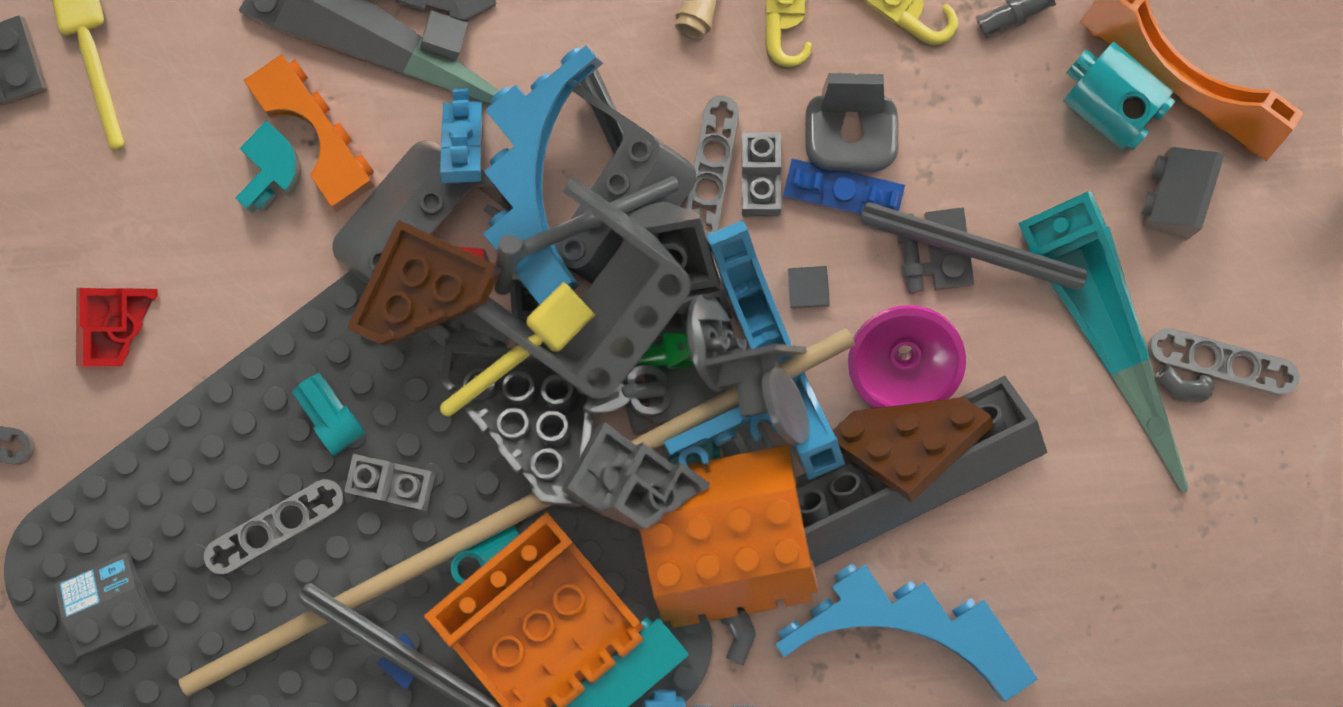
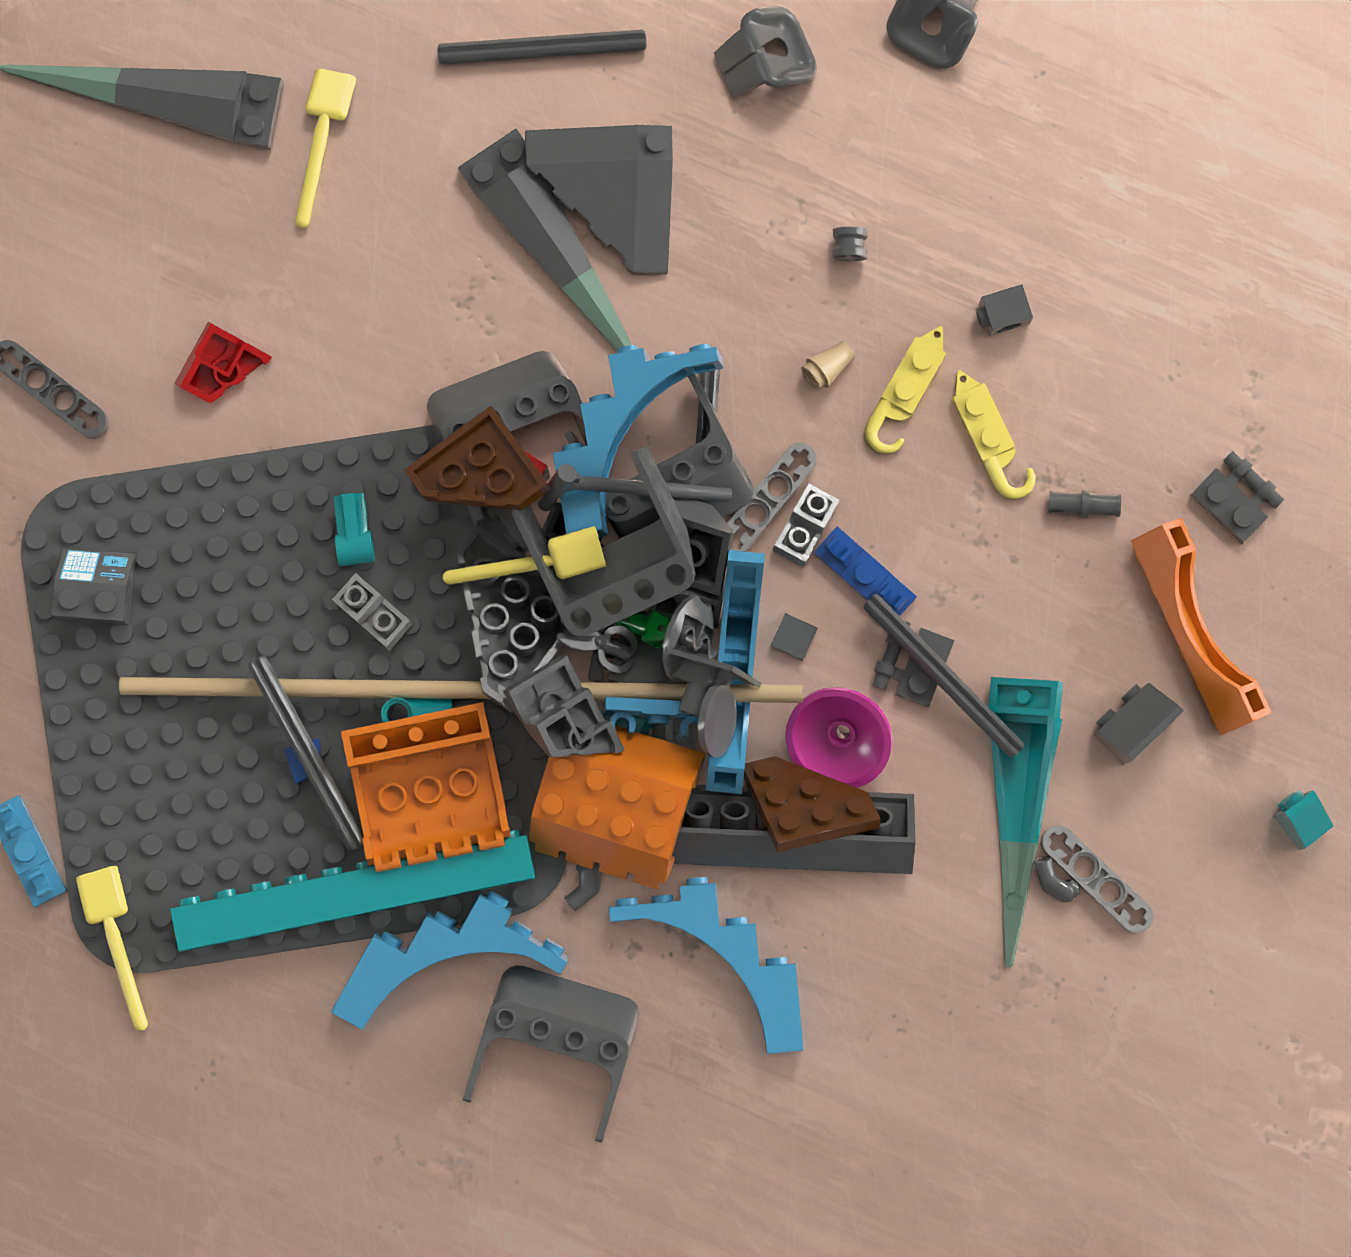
camera: 30 degrees right, 0 degrees up
light grey beam [204,479,345,575] -> none
teal brick [235,120,300,214] -> none
orange arch [243,54,374,212] -> none
tile [420,10,468,60] -> none
dark azure plate [440,88,483,183] -> none
dark grey piece [805,73,898,172] -> none
teal cylinder [1063,41,1175,151] -> none

